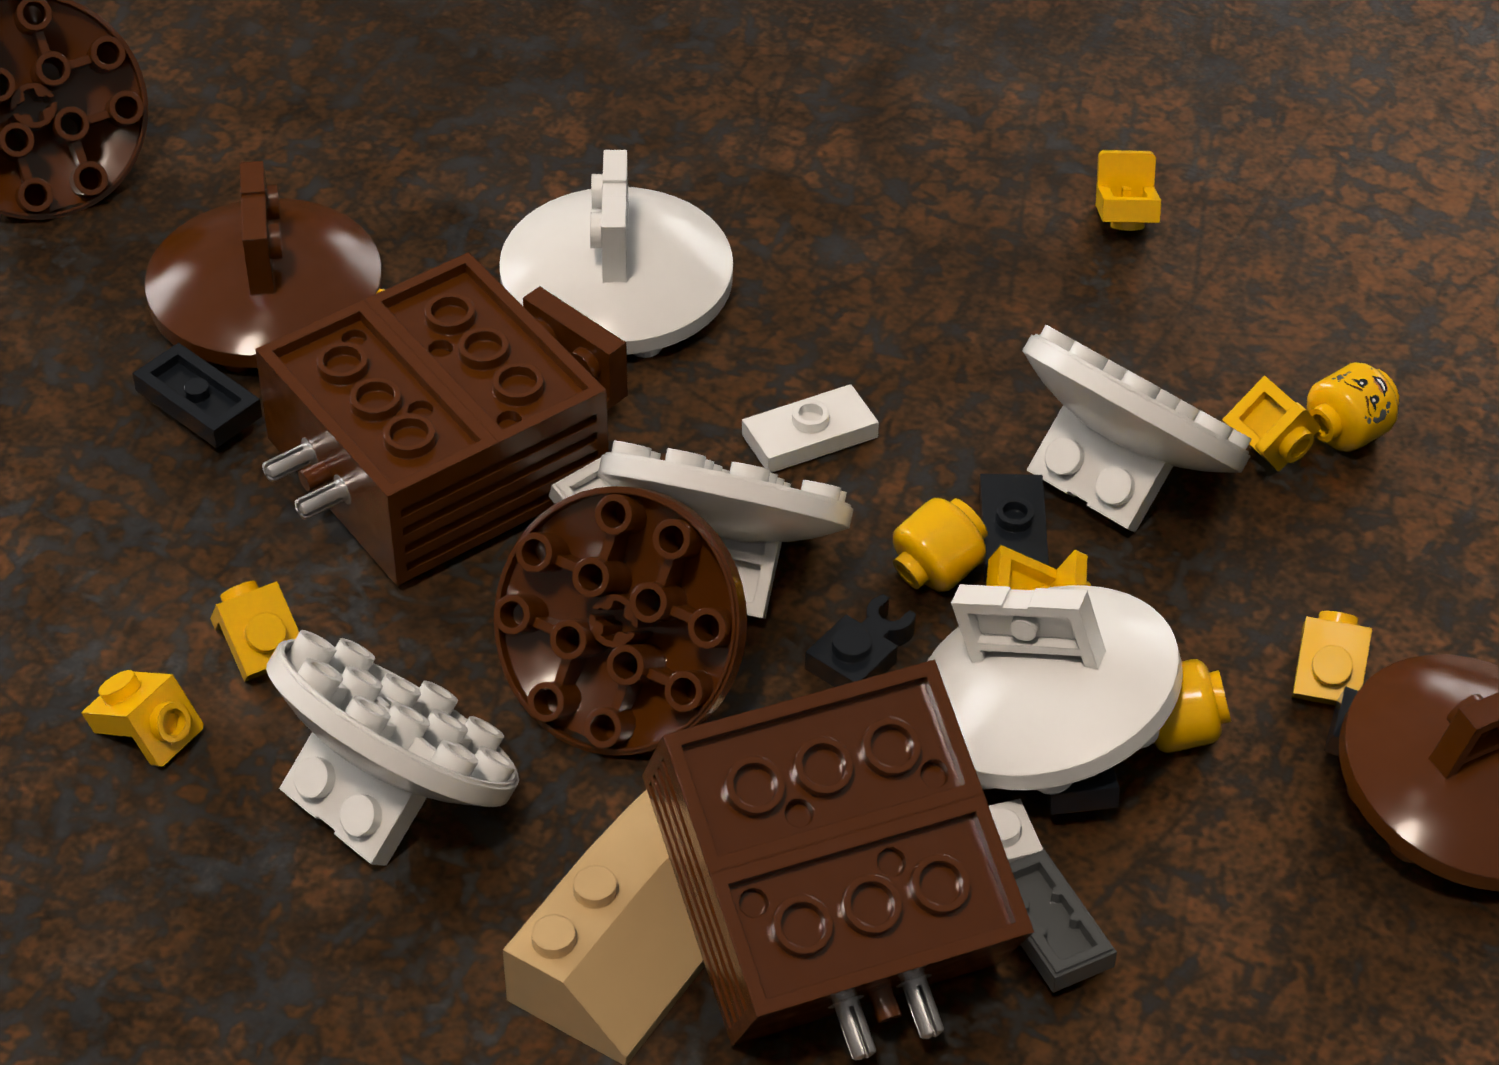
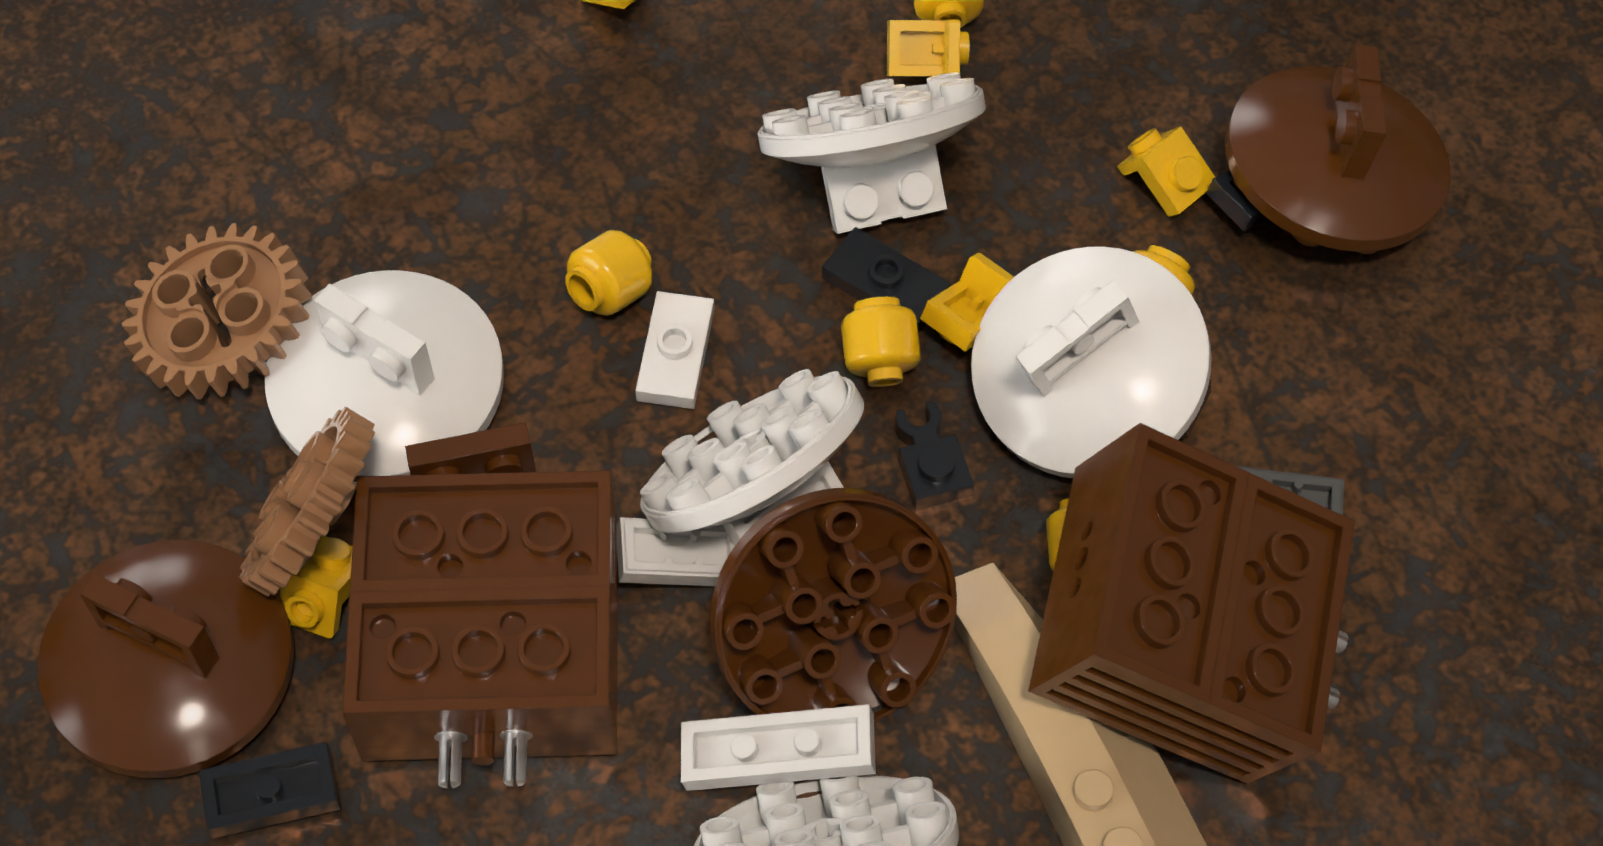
camera: 55 degrees left, 15 degrees up
none -> medium nougat gear [122,223,312,399]
none -> medium nougat gear [239,407,375,597]
none -> yellow head [565,230,652,316]
none -> white plate [681,704,876,791]

